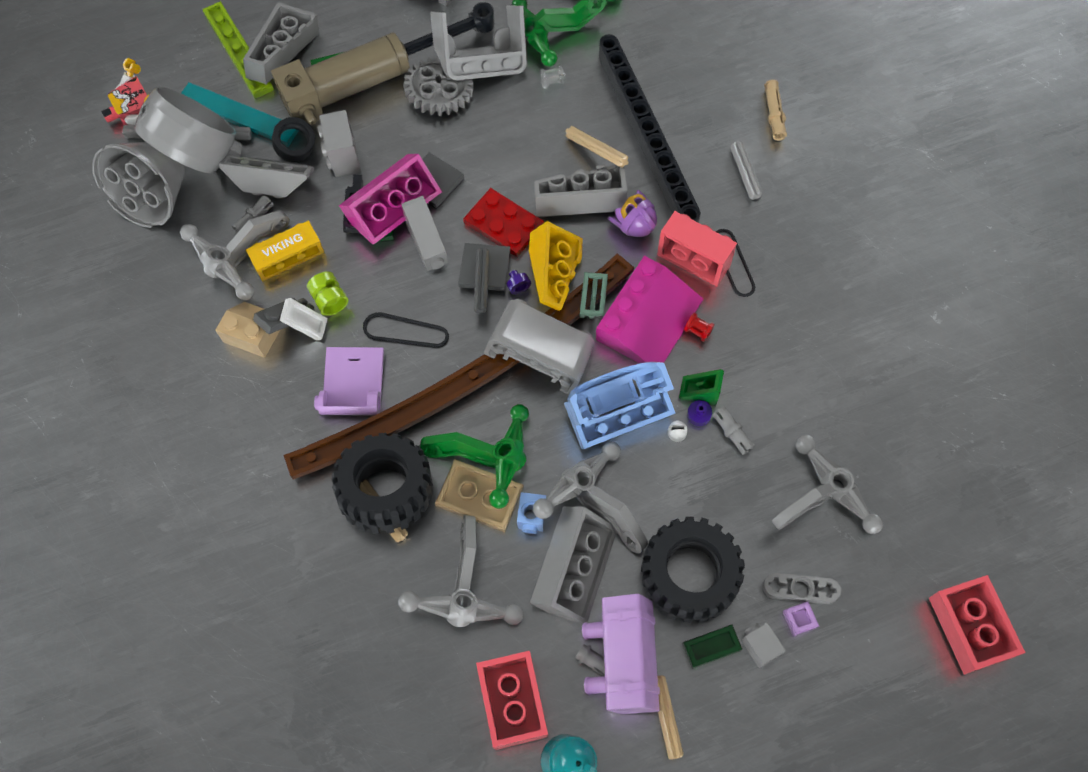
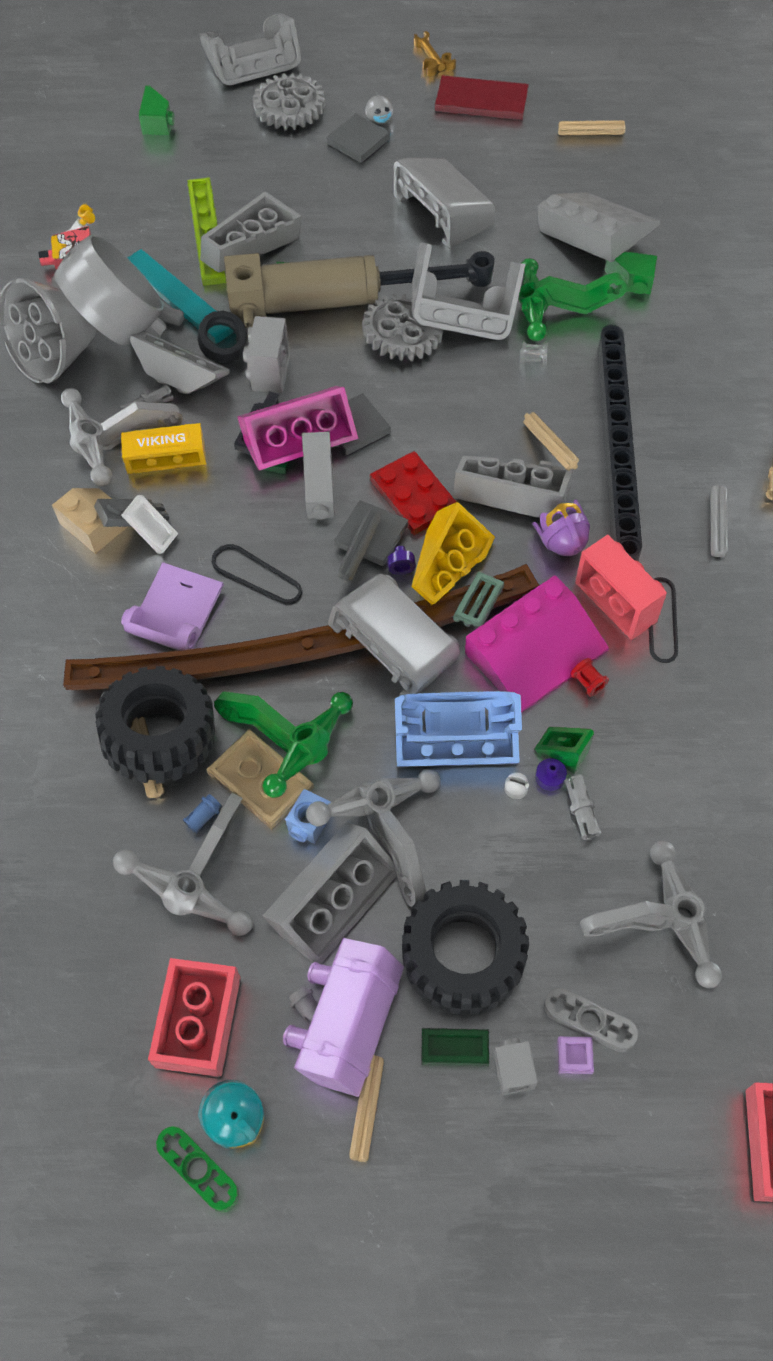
camera: 20 degrees right, 5 degrees down
lime wheel [306,271,349,316] -> none
none -> medium blue pin [183,794,222,834]

